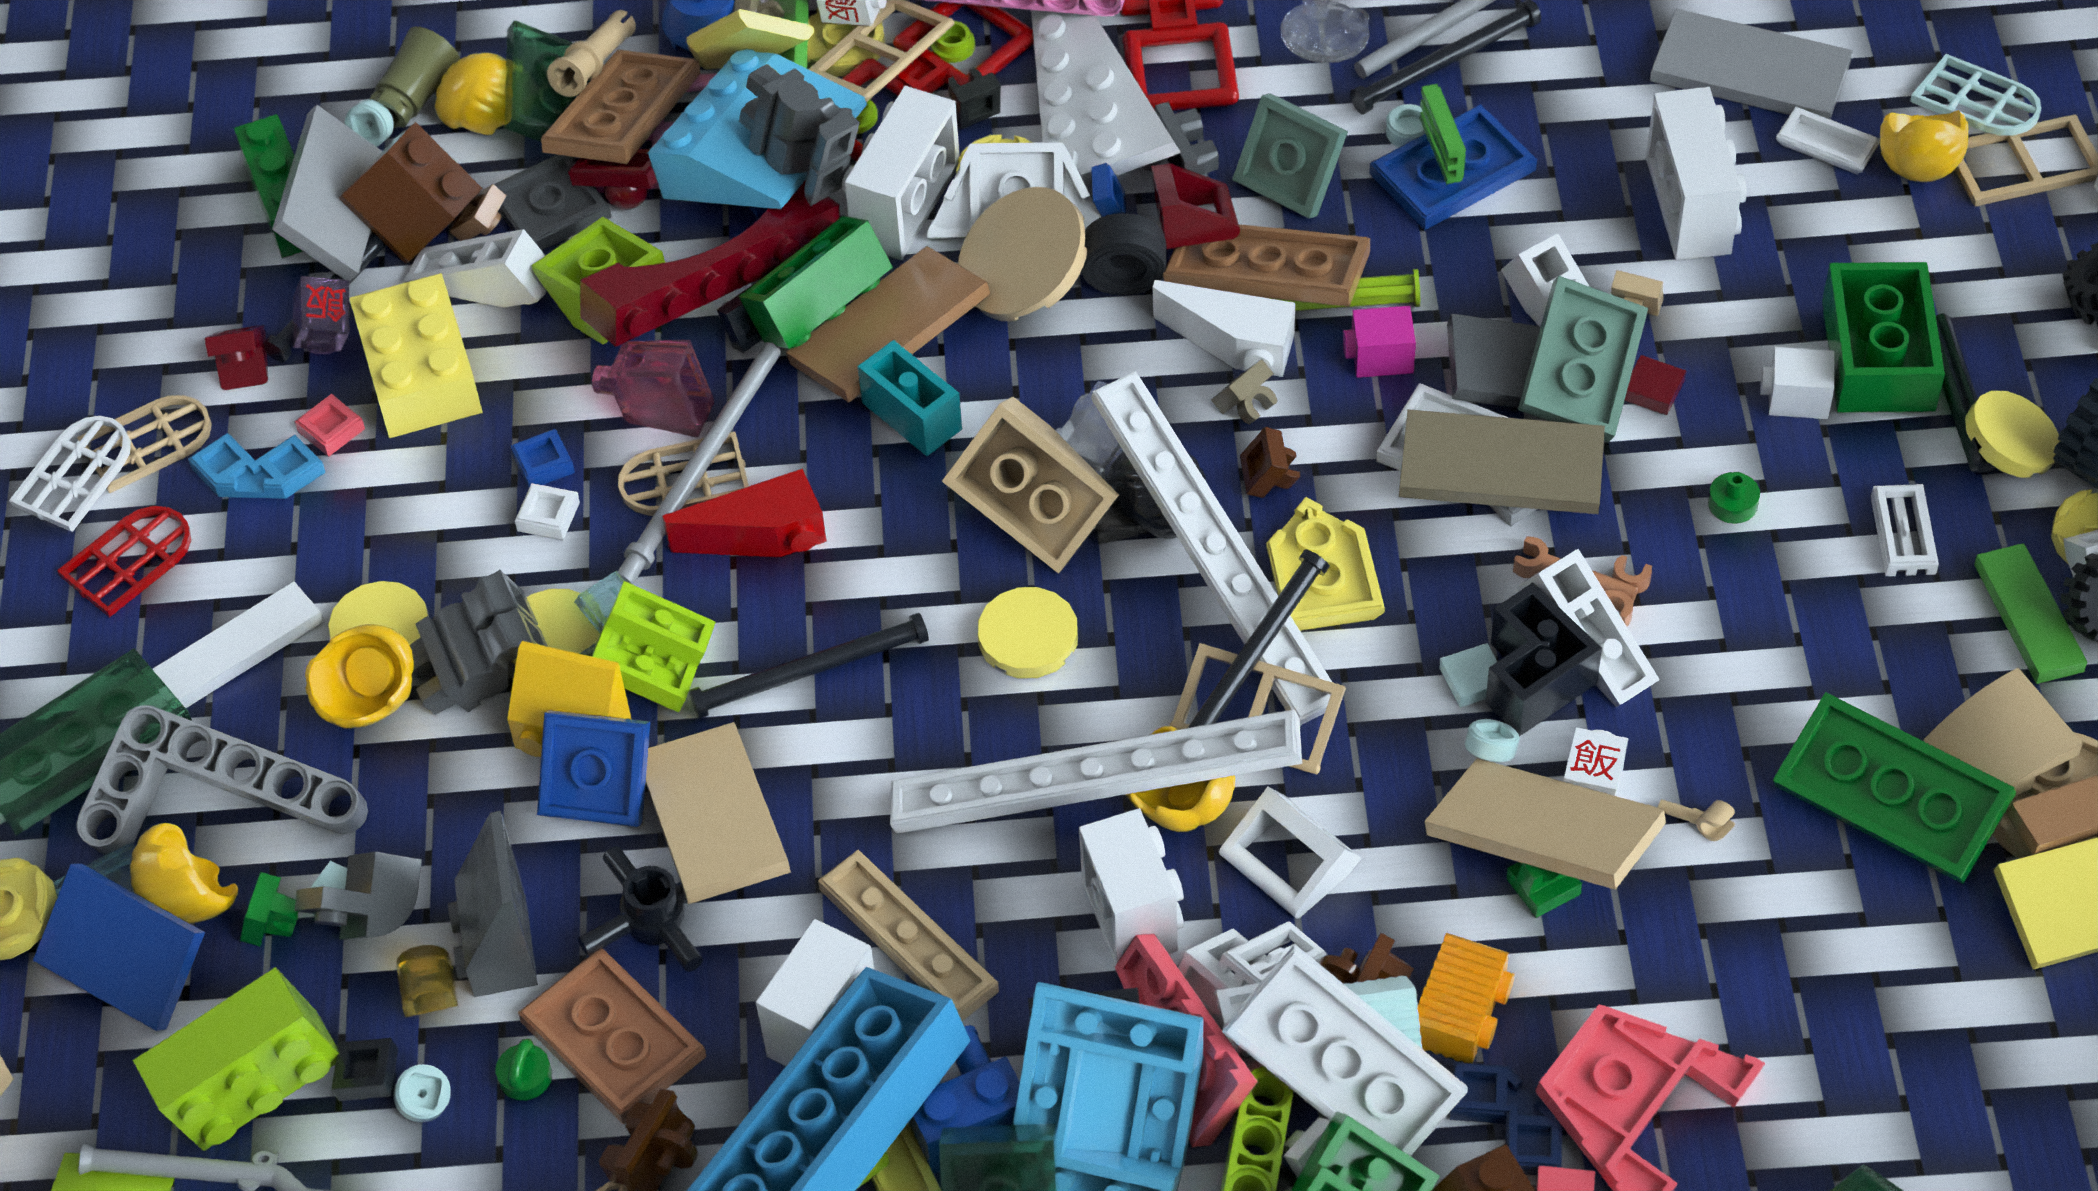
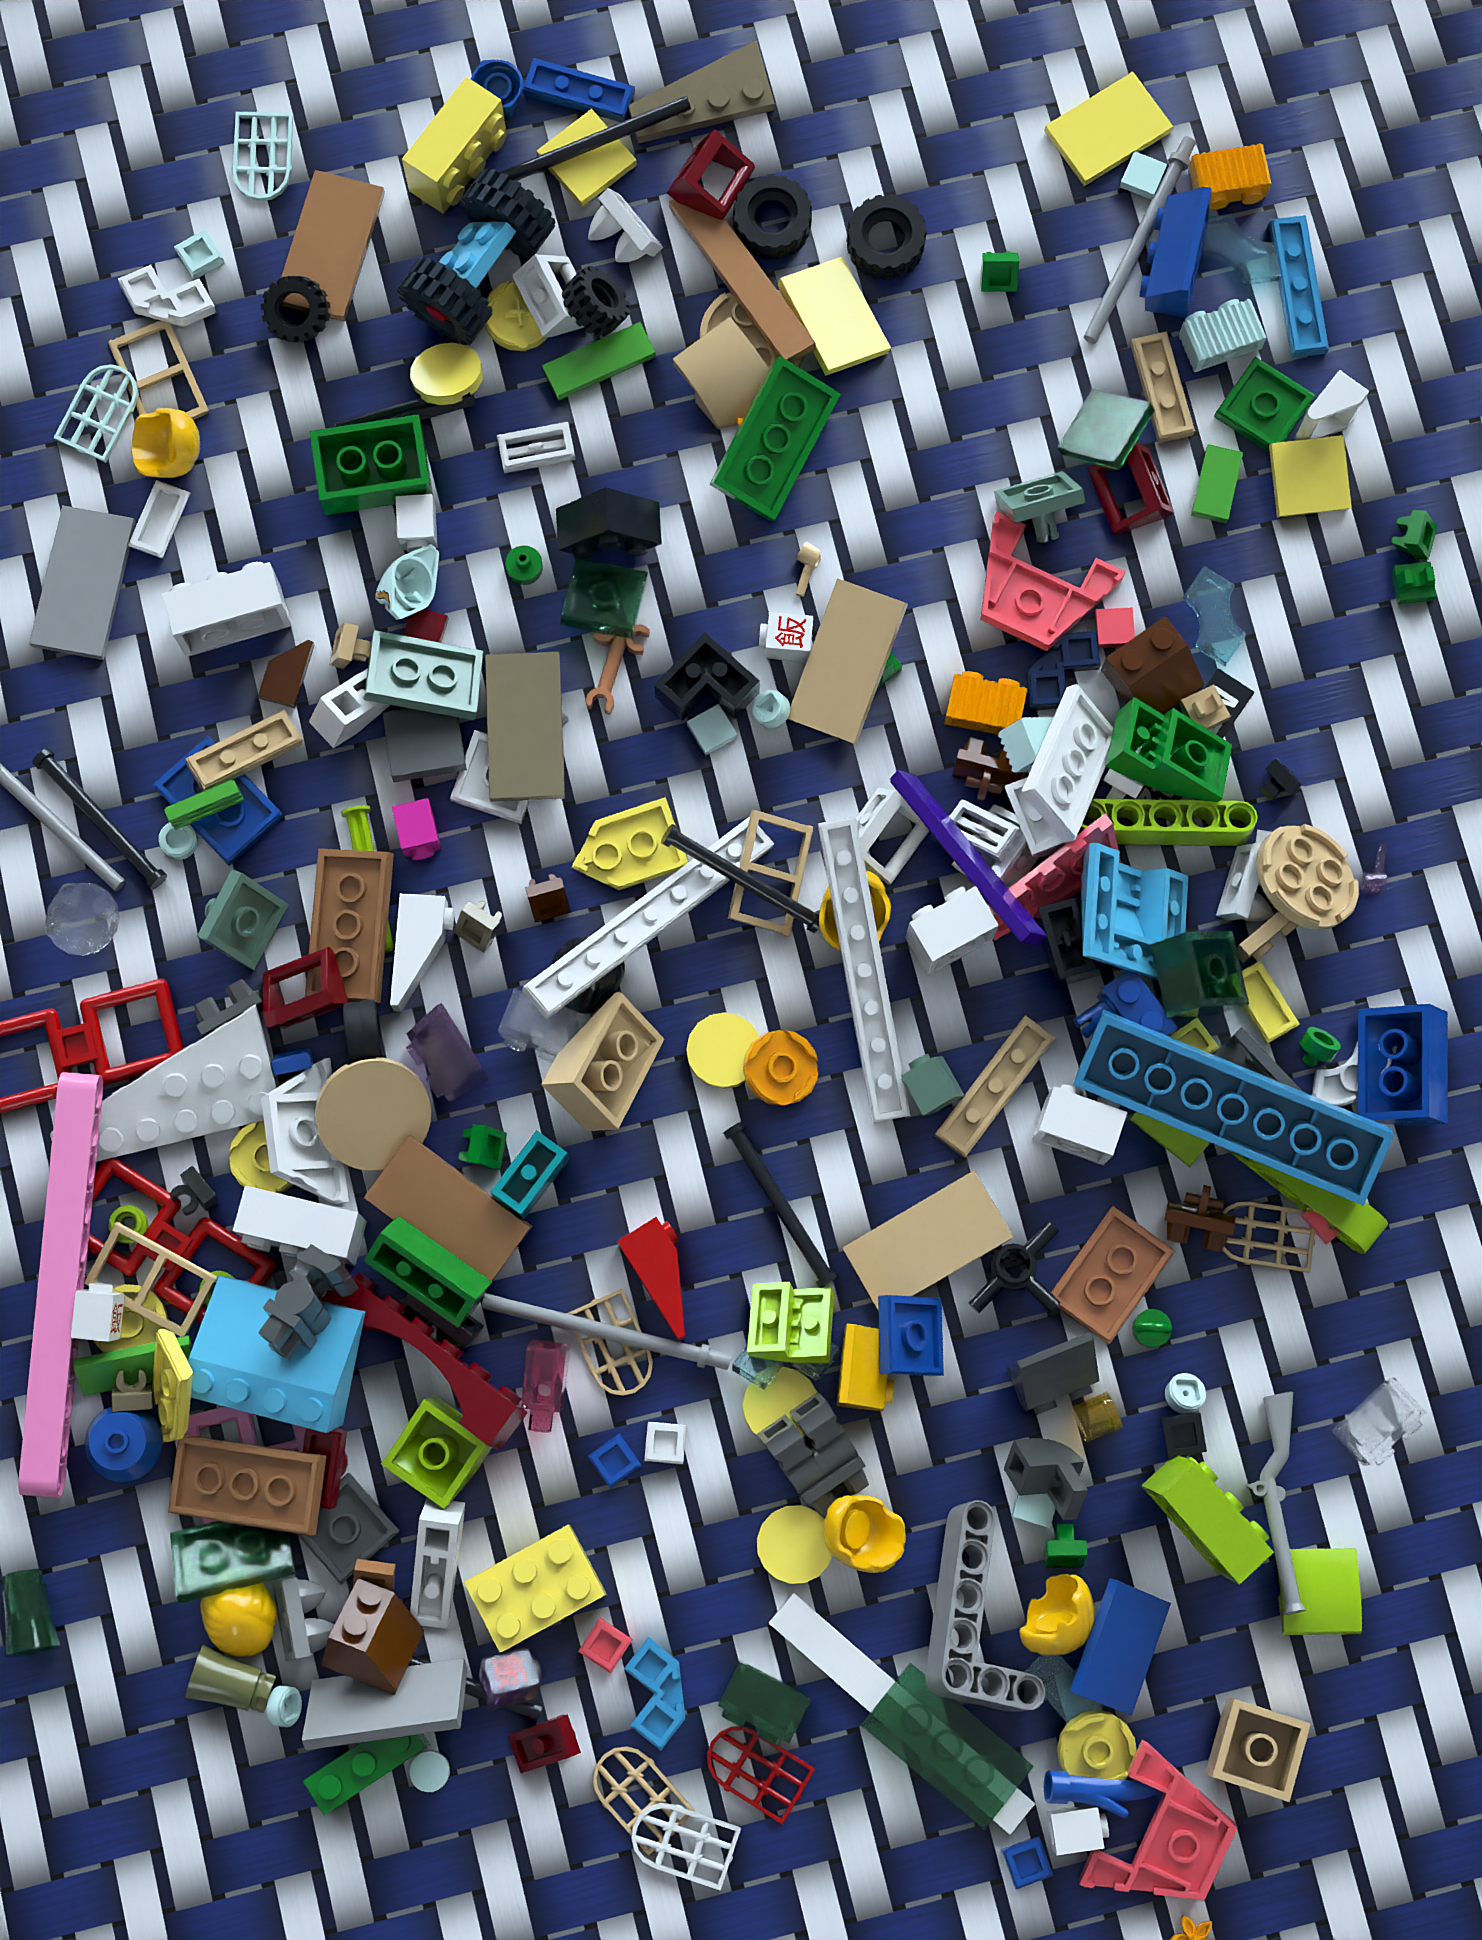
camera: 105 degrees left, 25 degrees up
tan pin [547,10,636,97] -> none
white slope [1516,549,1659,707] -> none
none -> tan tile [185,710,303,791]
none -> reddish brown tile [258,640,315,708]
none -> light grey tile [272,1577,335,1661]
none -> light aqua hat [375,544,439,620]
none -> clear purple slope [406,1003,488,1103]
none -> light aqua tile [409,1750,450,1792]
none -> green tile [458,1124,507,1170]
none -> black brick [556,487,662,559]
none -> clear green tile [560,559,648,639]
none -> clear green brick [718,1659,811,1746]
none -> light orange tile [743,1030,819,1106]
none -> dark purple tile [890,770,1047,945]
none -> sand green brick [901,1054,965,1116]
none -> sand green tile [994,471,1086,543]

